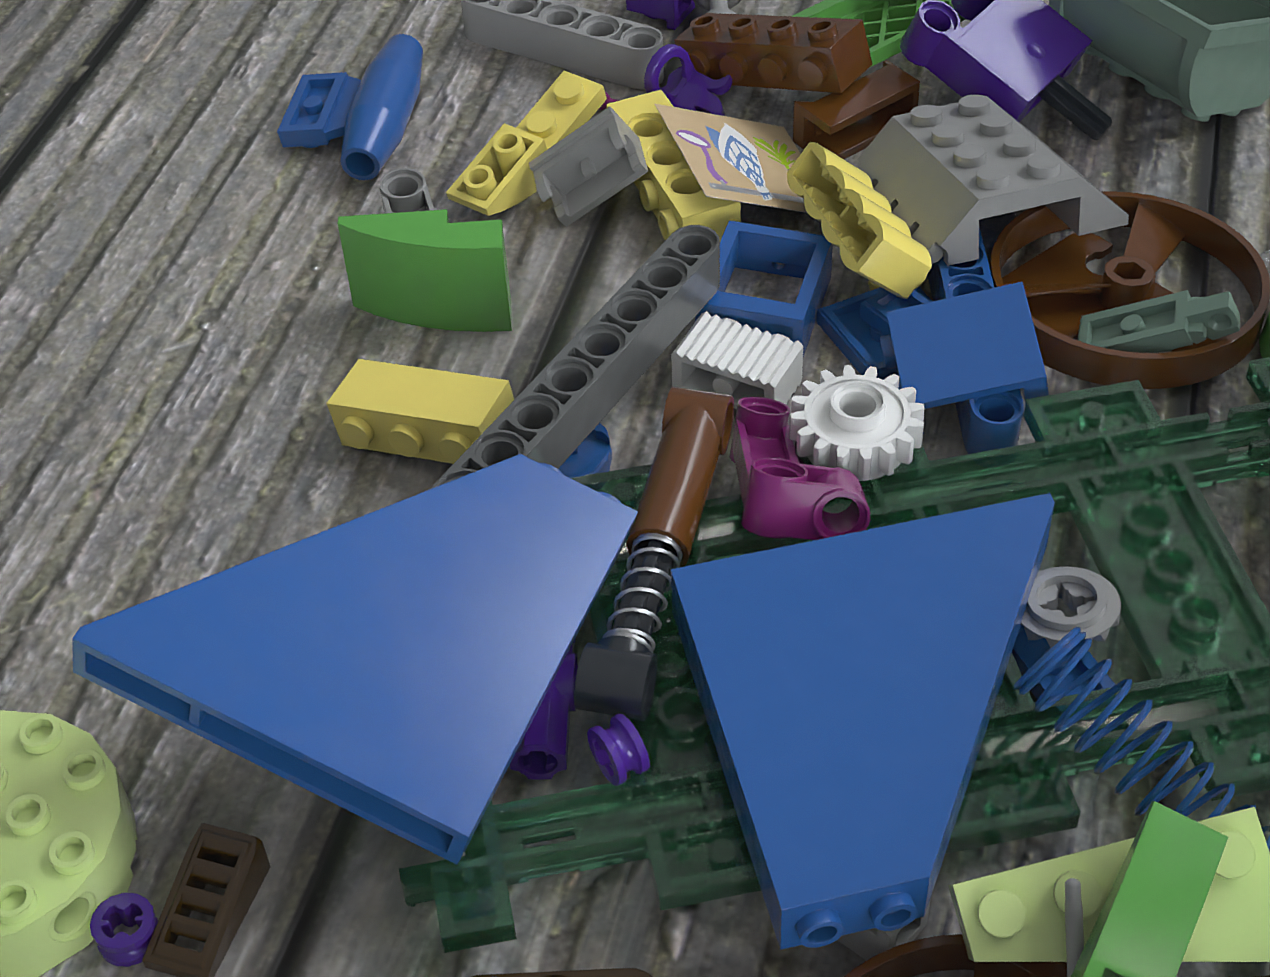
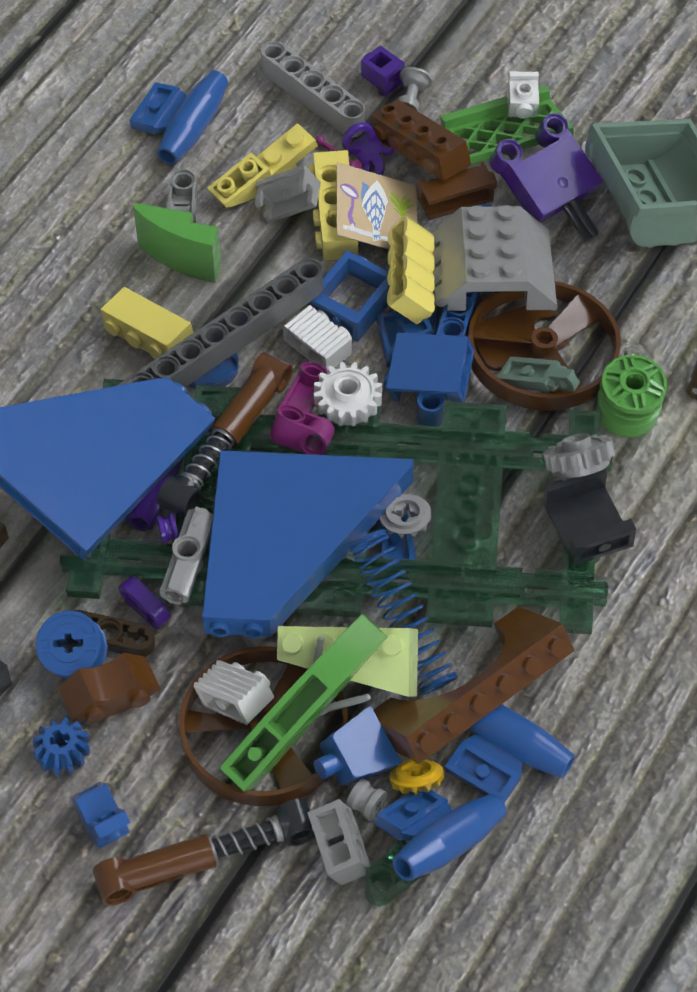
camera: 15 degrees right, 10 degrees up
none -> dark purple beam [118,576,171,629]
none -> light grey piece [160,507,214,605]

